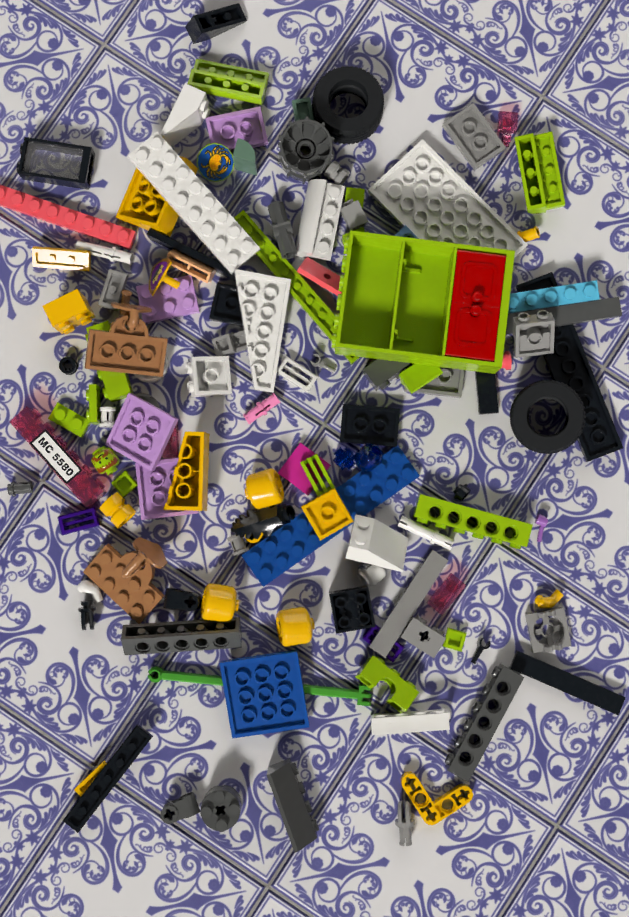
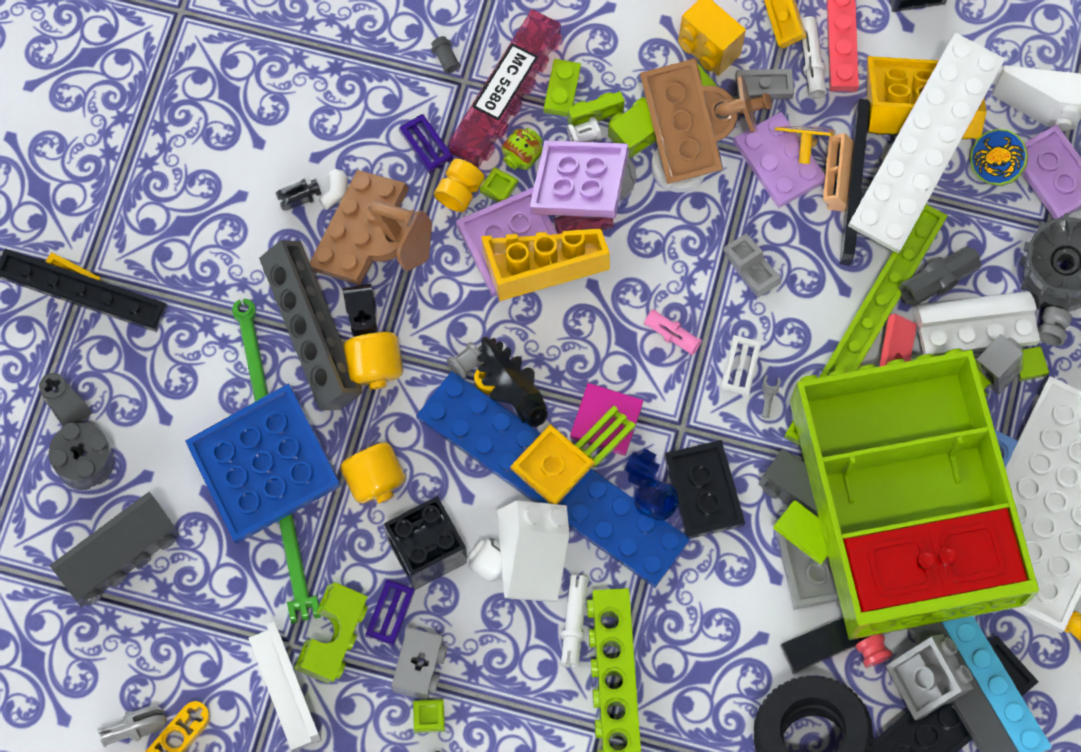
camera: 70 degrees right, 15 degrees down
black bush [59,357,78,375] -> none
white plate [185,356,232,397] -> none
black tile [209,282,243,327] -> none
sand green brick [233,138,257,176] -> none
white wing [234,269,291,393] -> none
yellow head [245,468,284,509] -> none
light grey tile [368,550,449,658] -> none
clear pink plate [426,573,466,615] -> none
black plate [453,484,471,501] -> none

